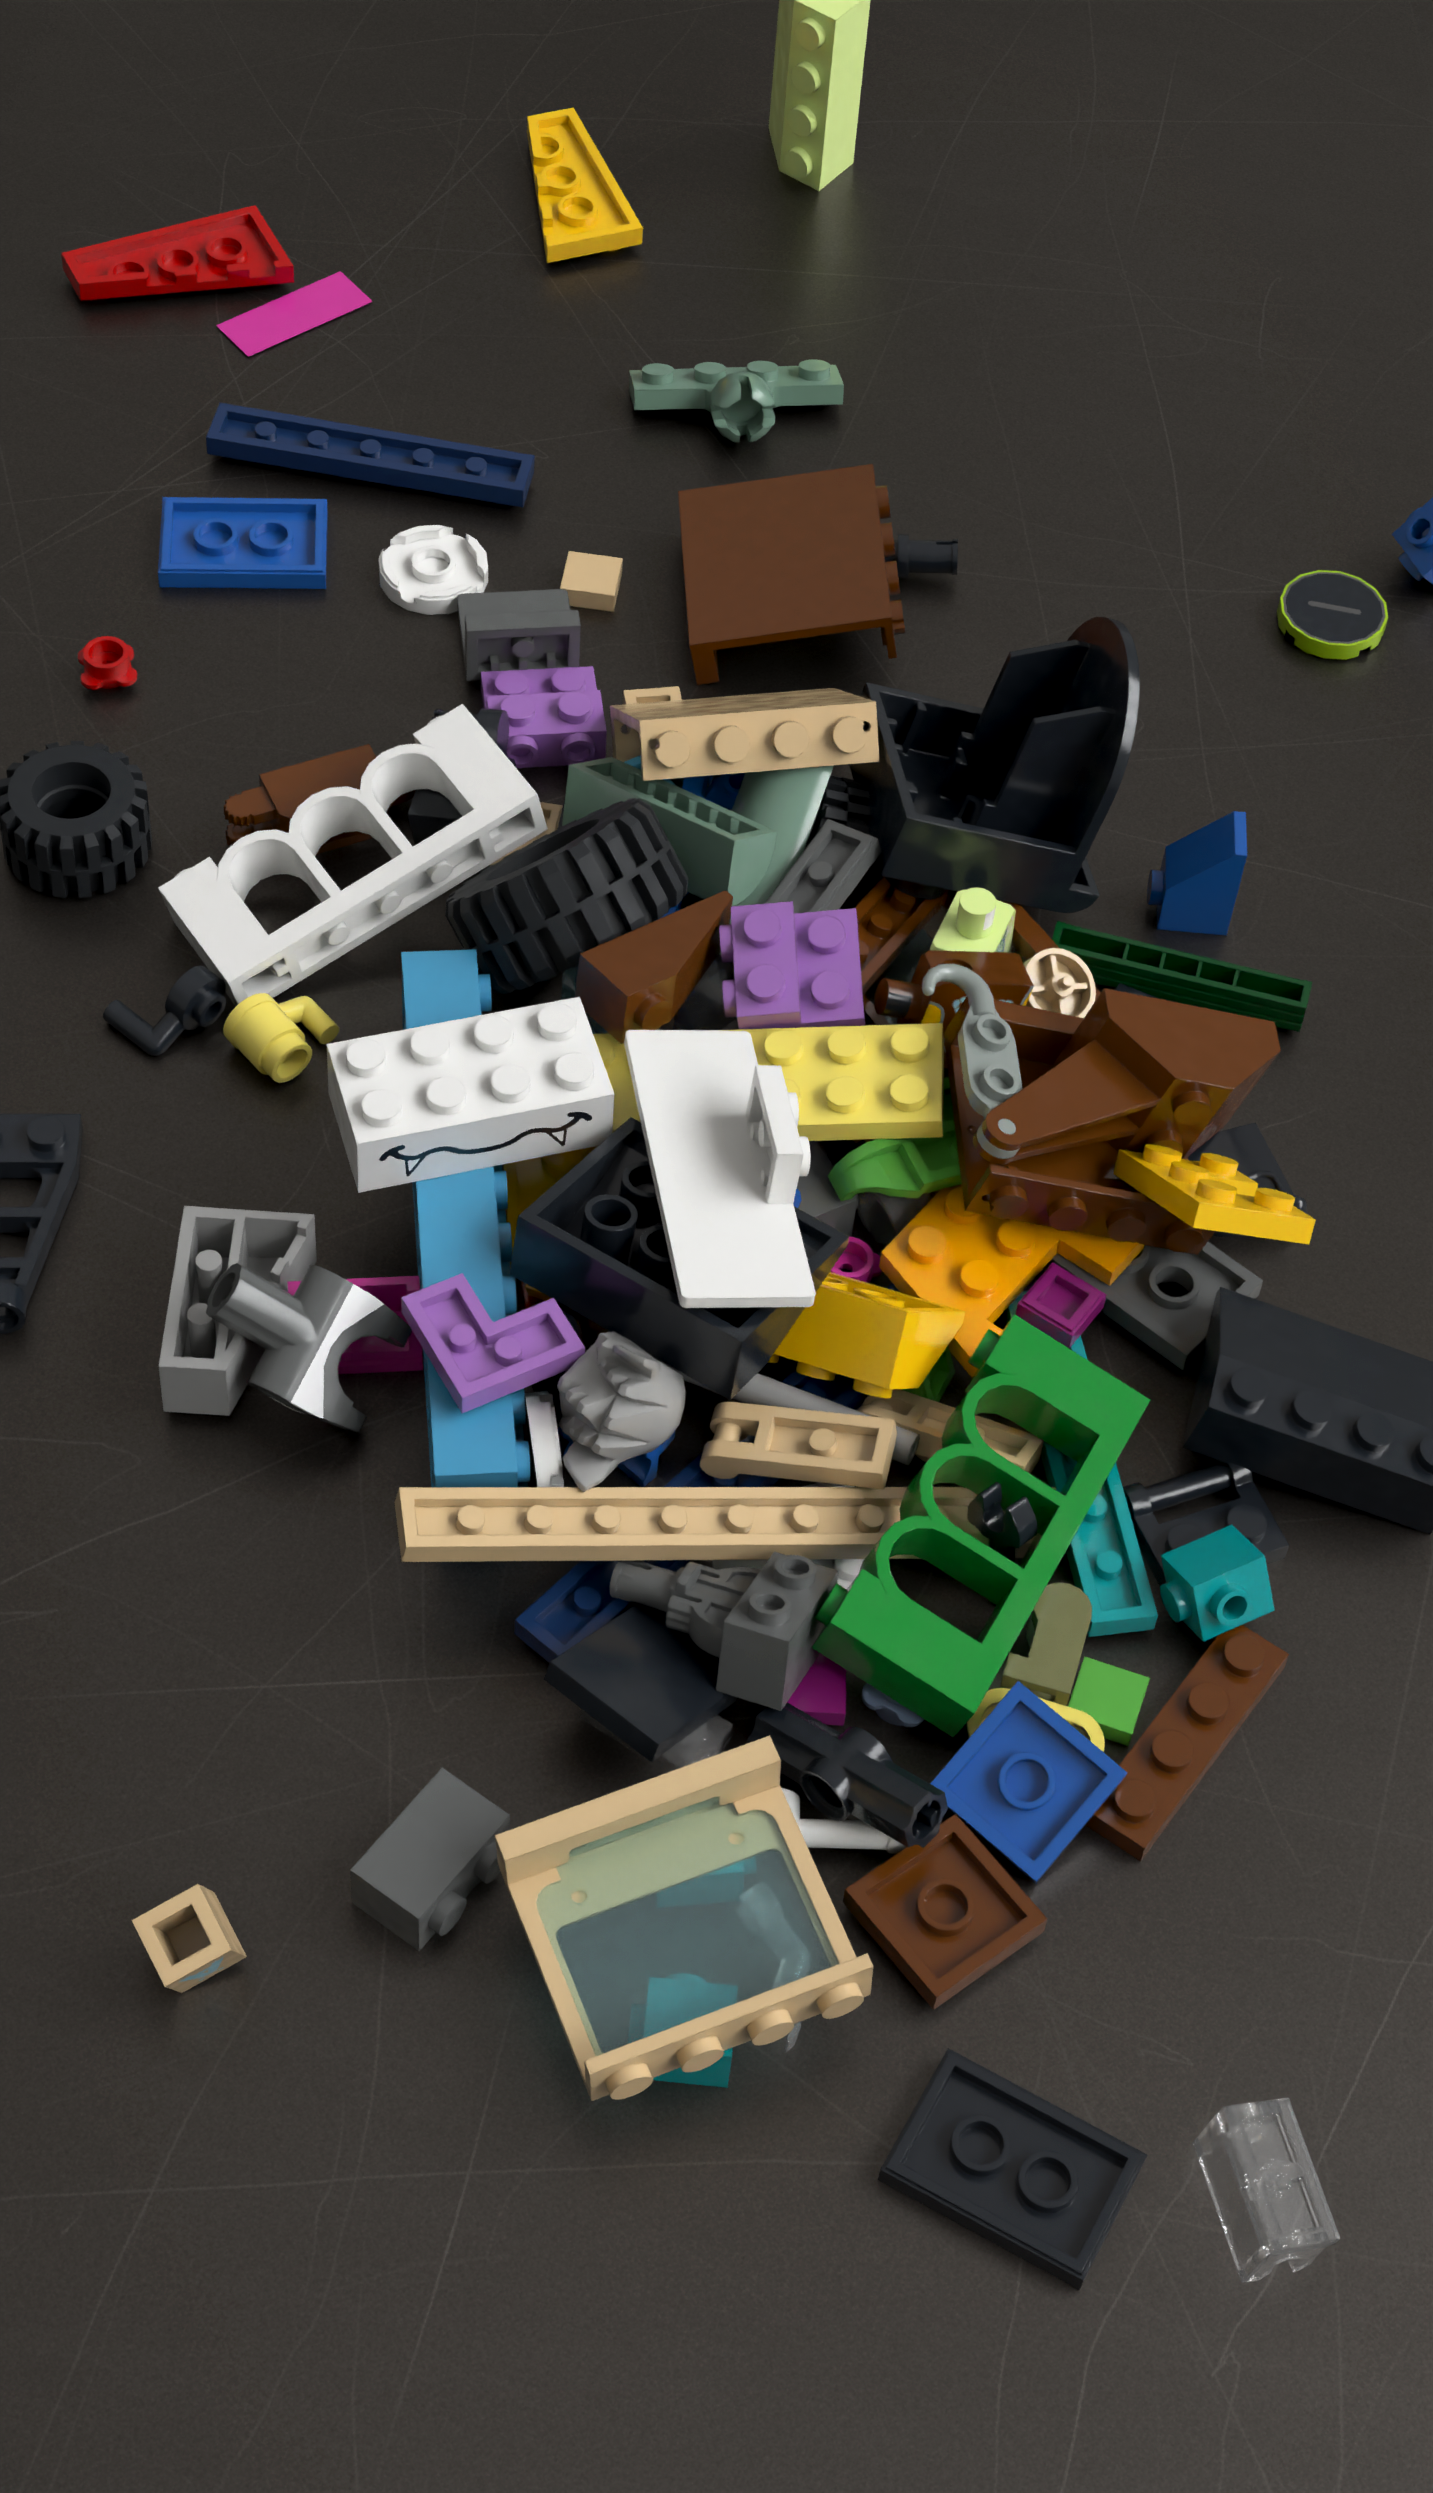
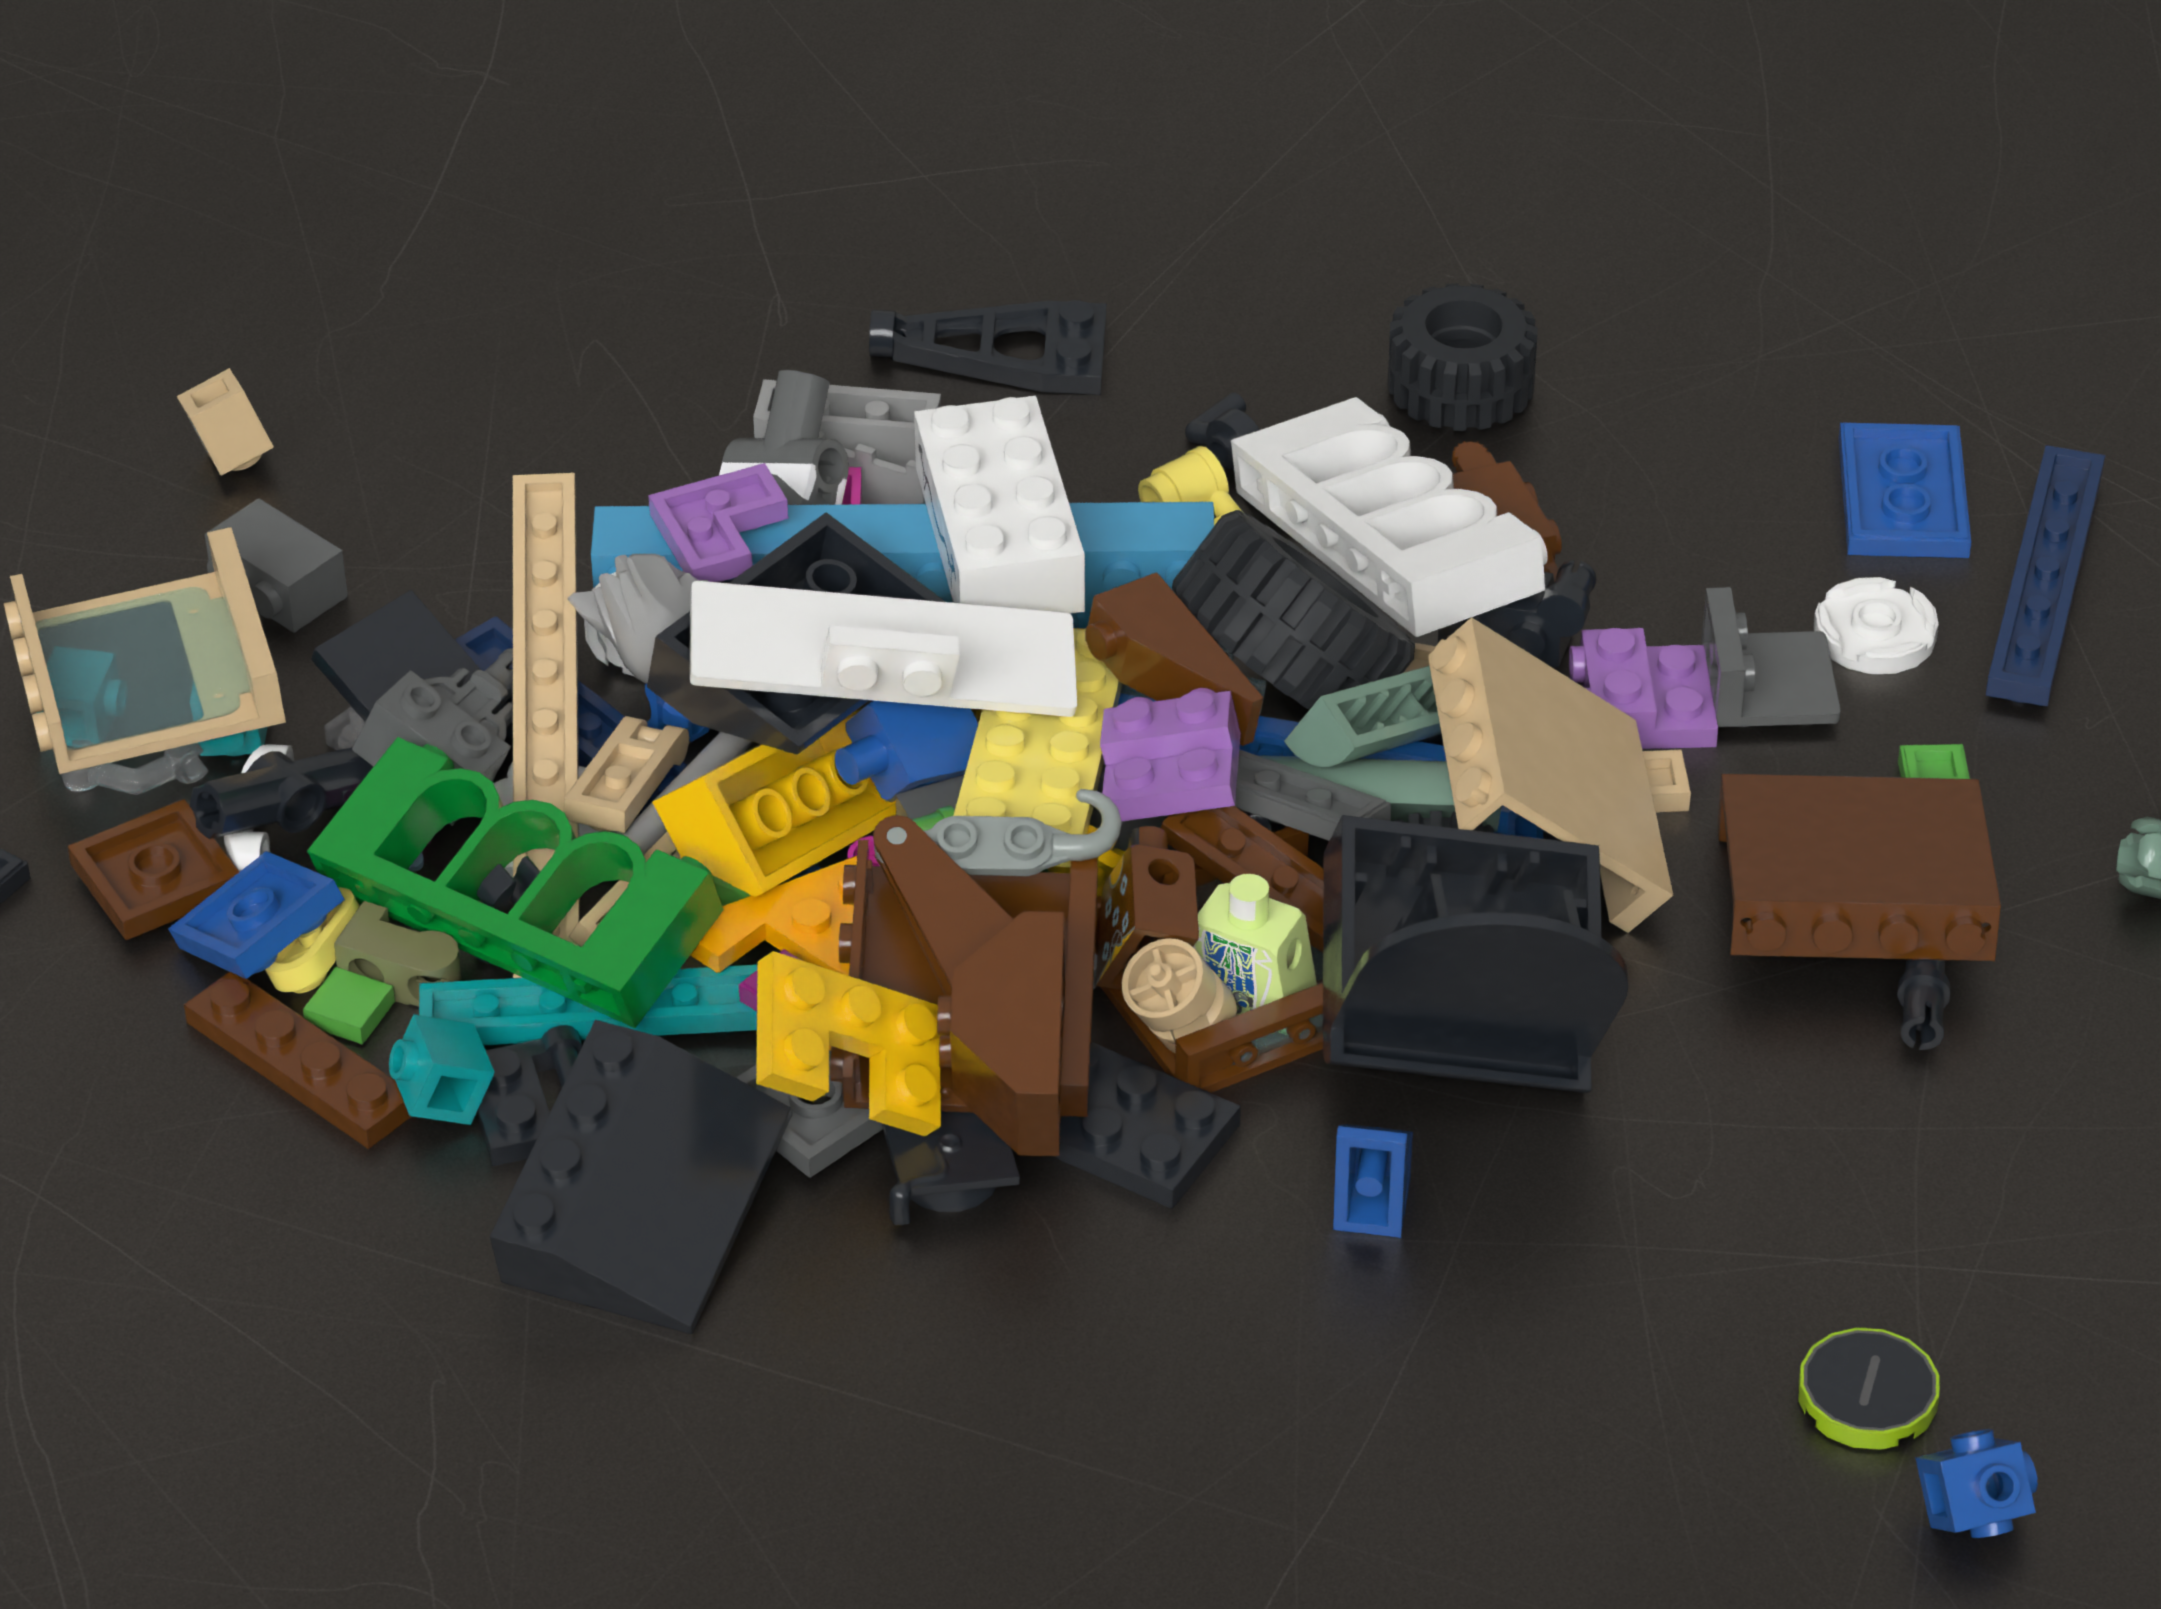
camera: 100 degrees right, 10 degrees down
red plate [78,636,137,690] -> none
tan tile [560,551,623,612] -> none
dark green piece [1052,921,1312,1032] -> none
none -> bright green tile [1898,744,1970,779]

